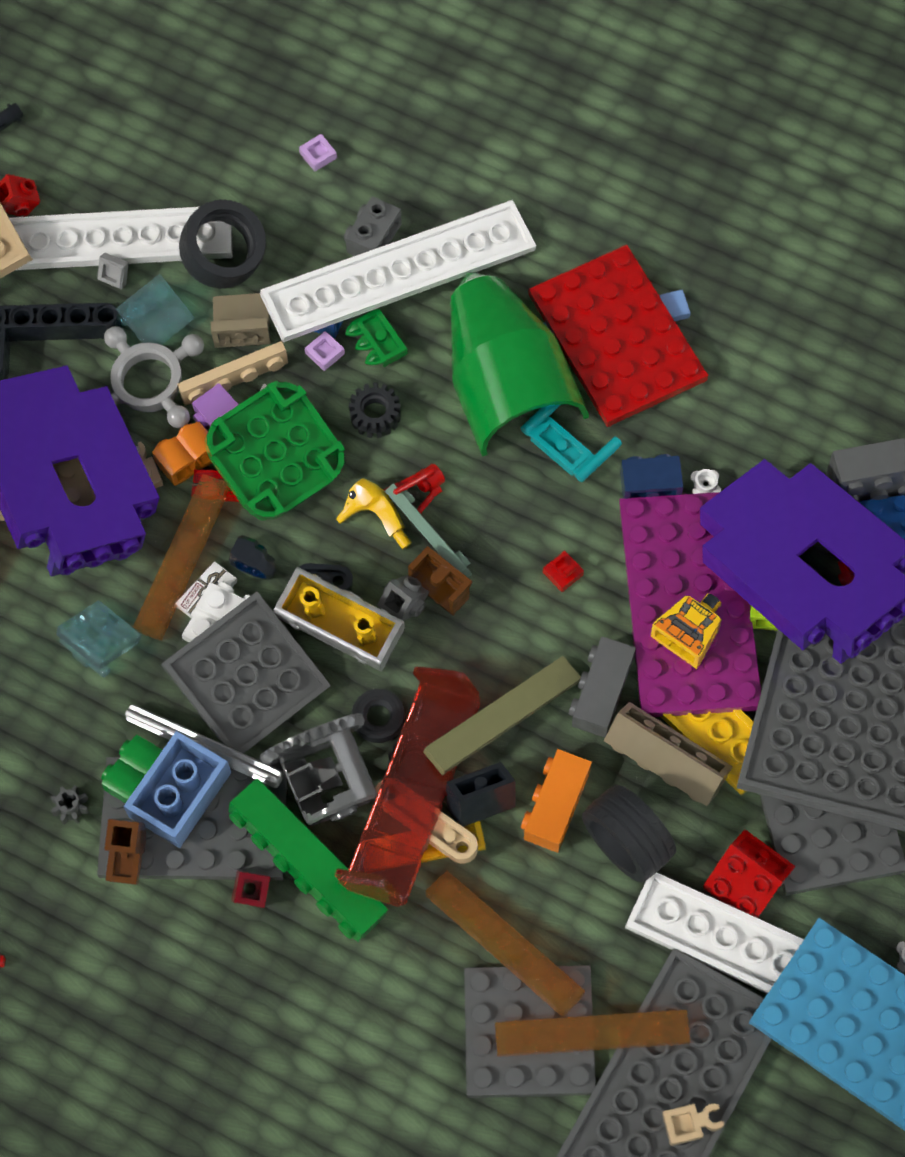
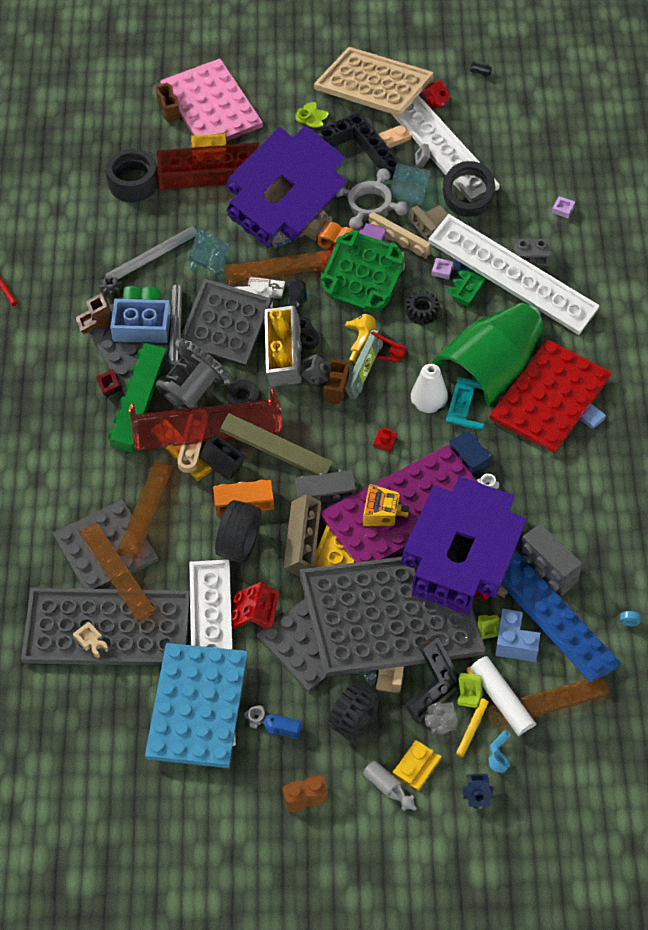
camera: 60 degrees right, 10 degrees down
none -> light grey axle [106,226,197,279]
none -> light nougat plate [378,124,412,148]
none -> white cone [411,364,448,413]

